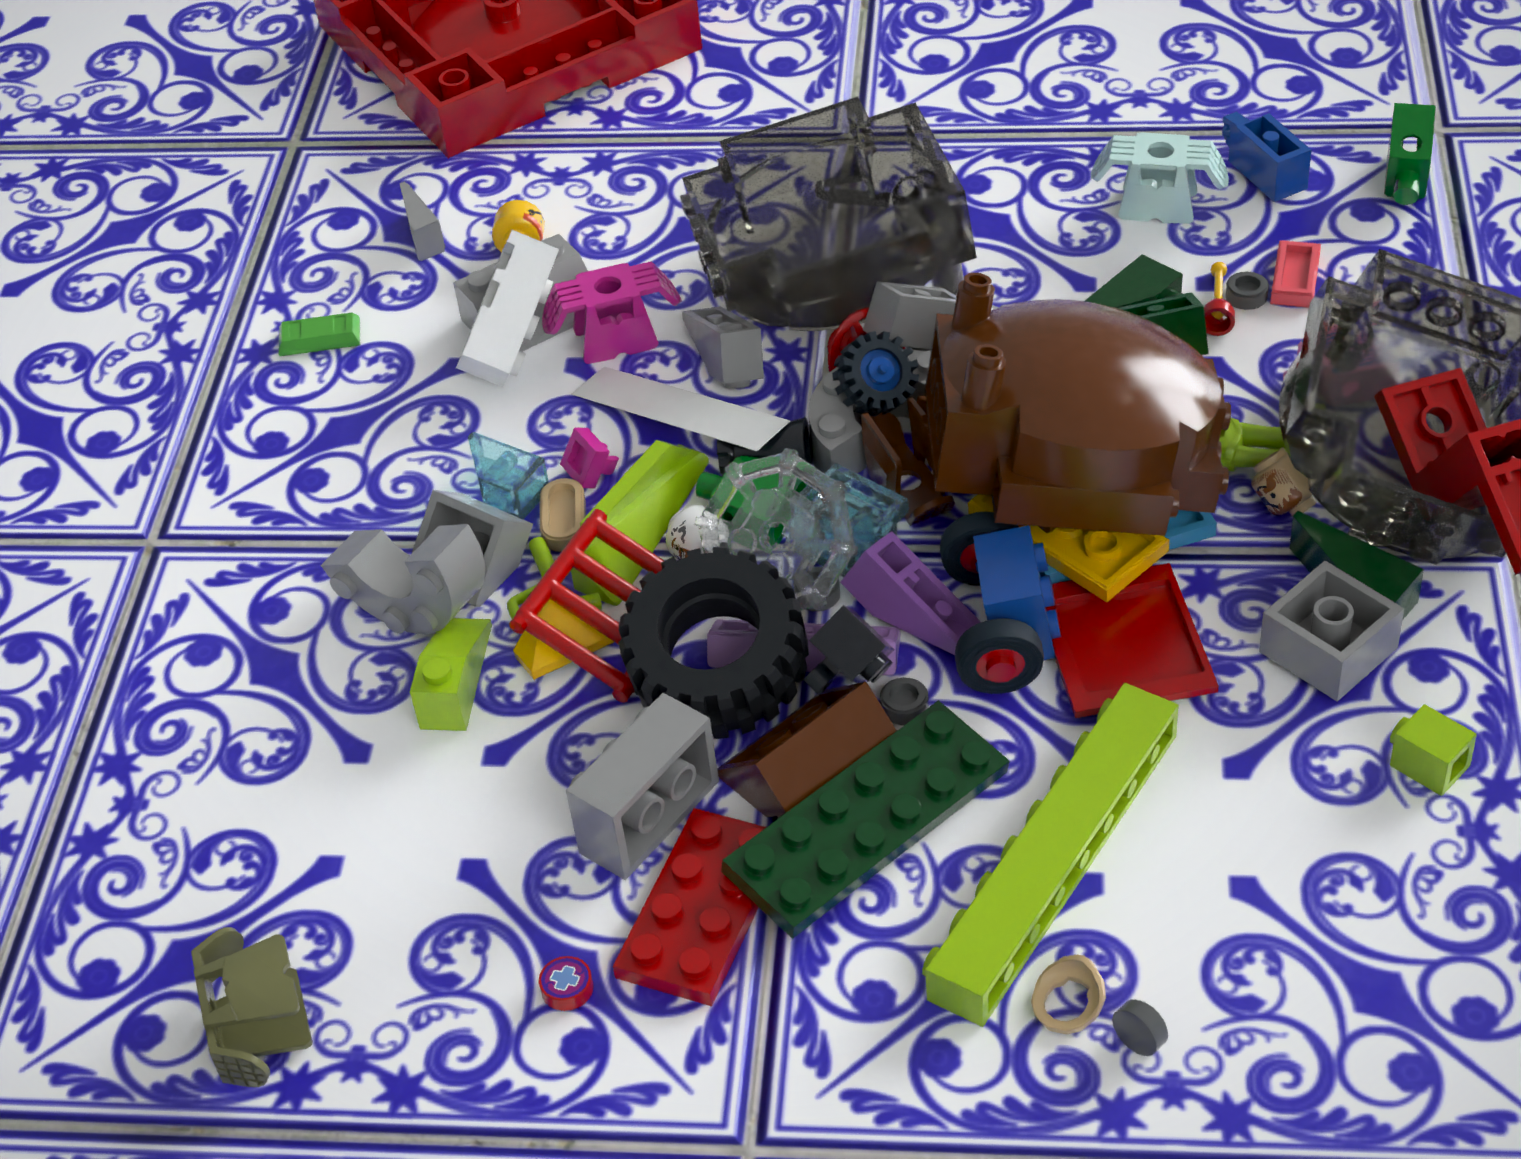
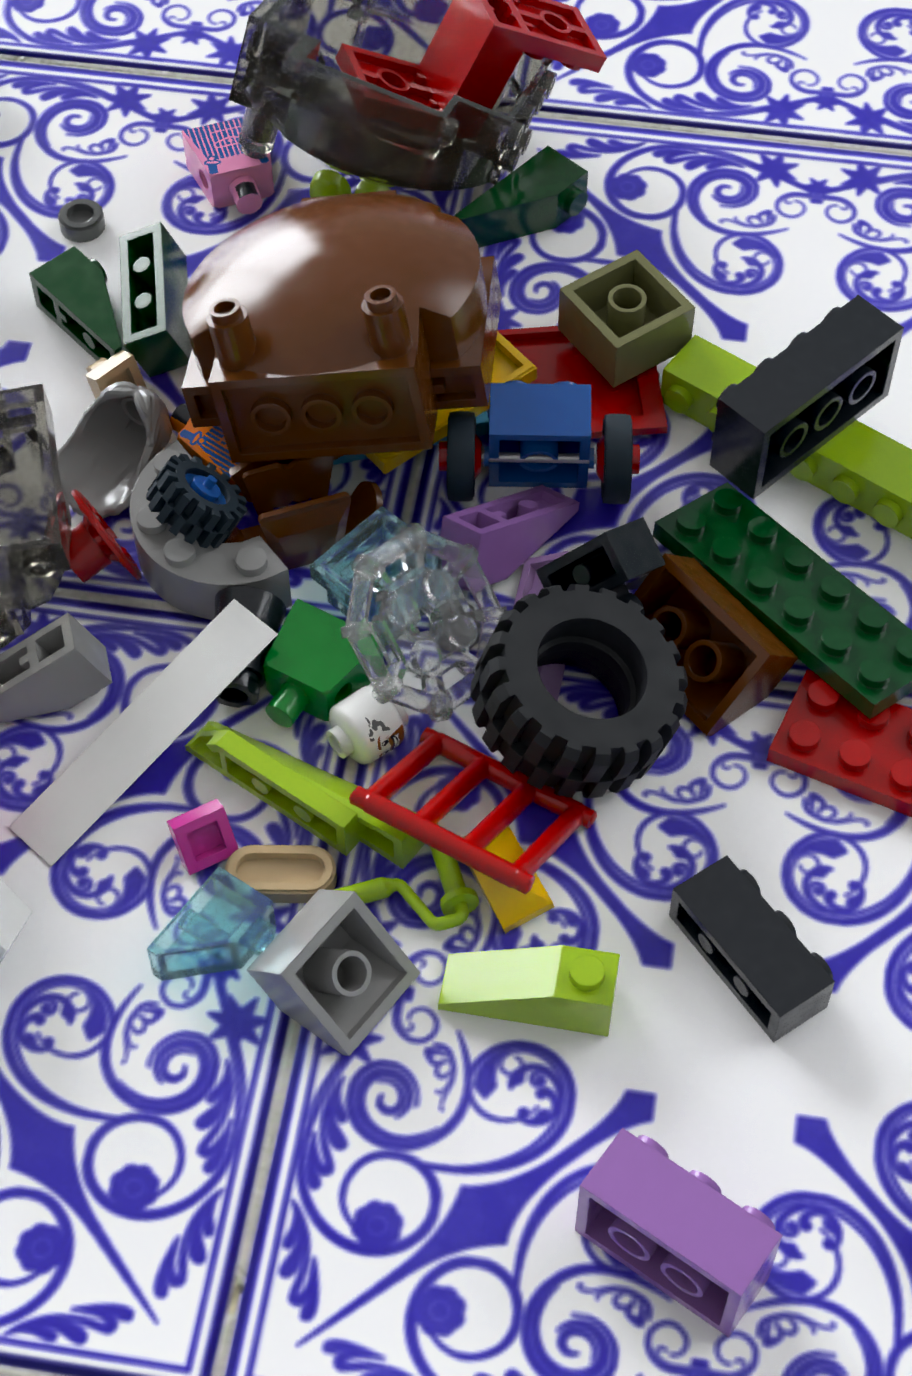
camera: 90 degrees left, 10 degrees up
light grey brick [321,524,486,634] -> none
light grey brick [566,693,719,880] -> none
light grey brick [863,281,956,351] -> none
red hinge [1204,262,1235,336] -> none
light grey brick [1259,561,1404,701] -> none
coral tile [1270,240,1321,308] -> none
lime brick [1390,704,1477,796] -> none
none -> olive brick [558,249,695,388]
none -> medium lavender brick [575,1128,783,1337]
none -> black brick [669,855,835,1043]
none -> black brick [709,295,904,500]

